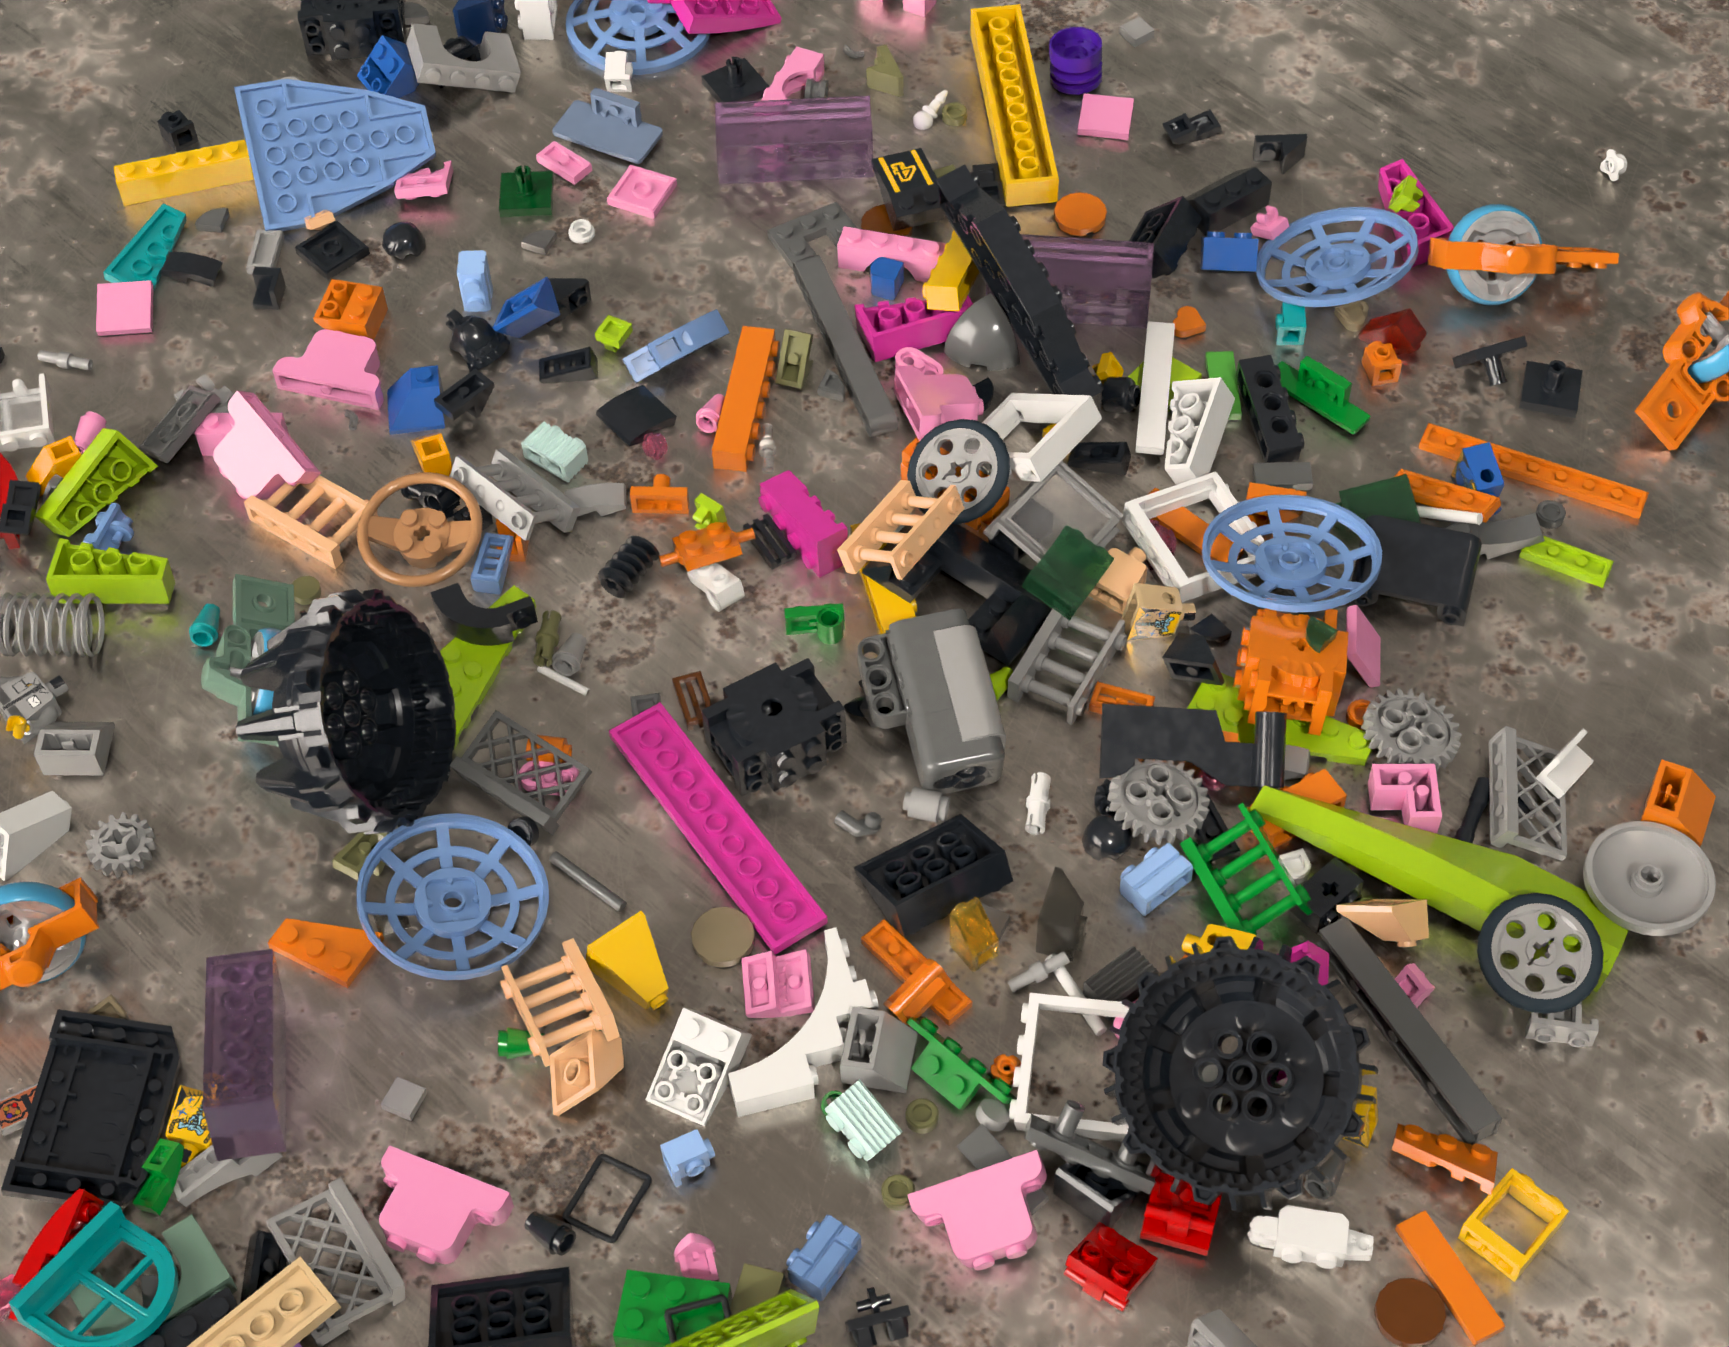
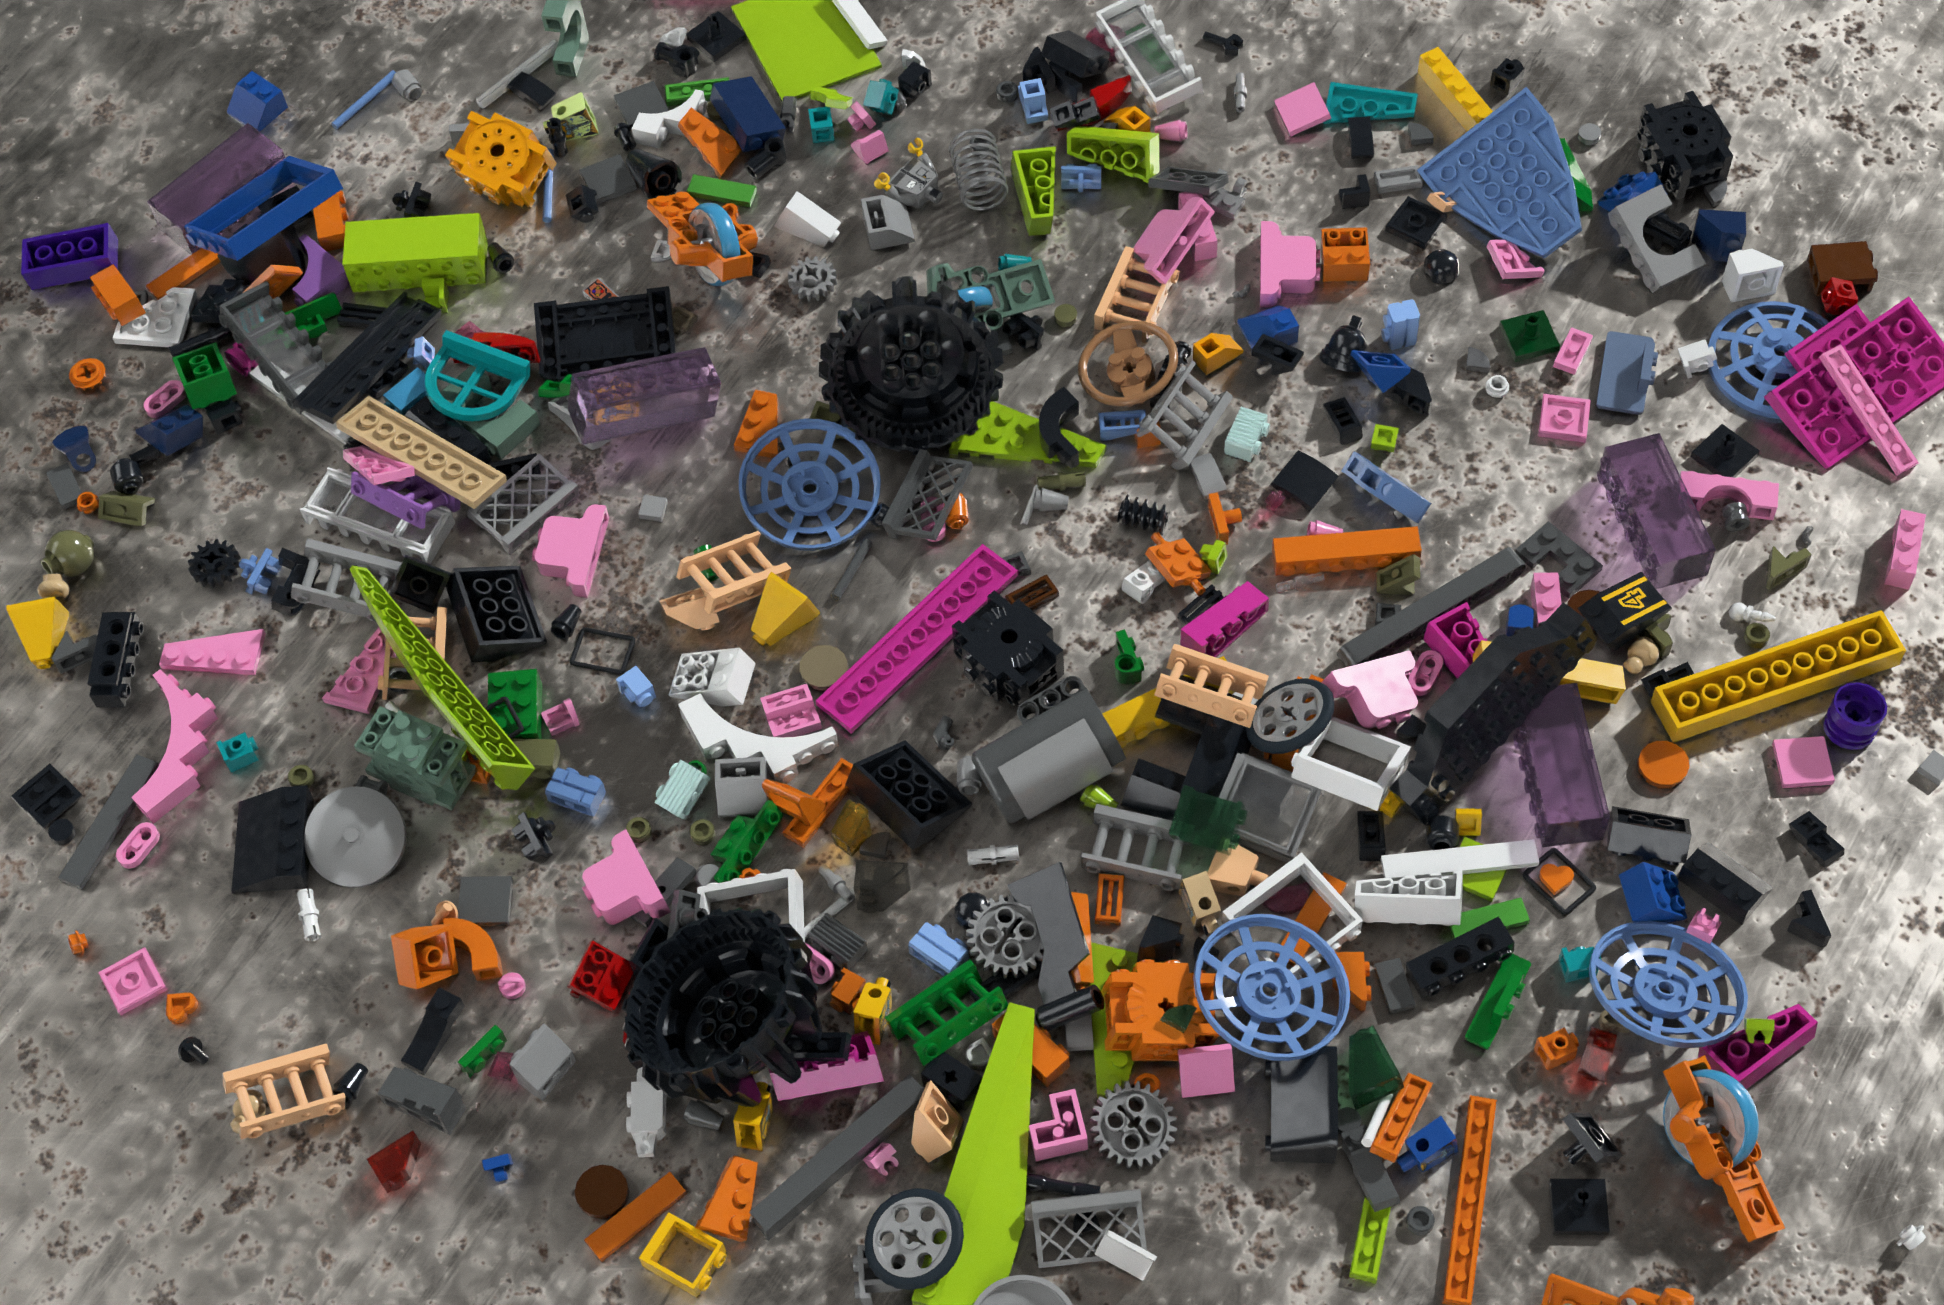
camera: 80 degrees right, 5 degrees up
none -> black piece [1522,848,1596,915]

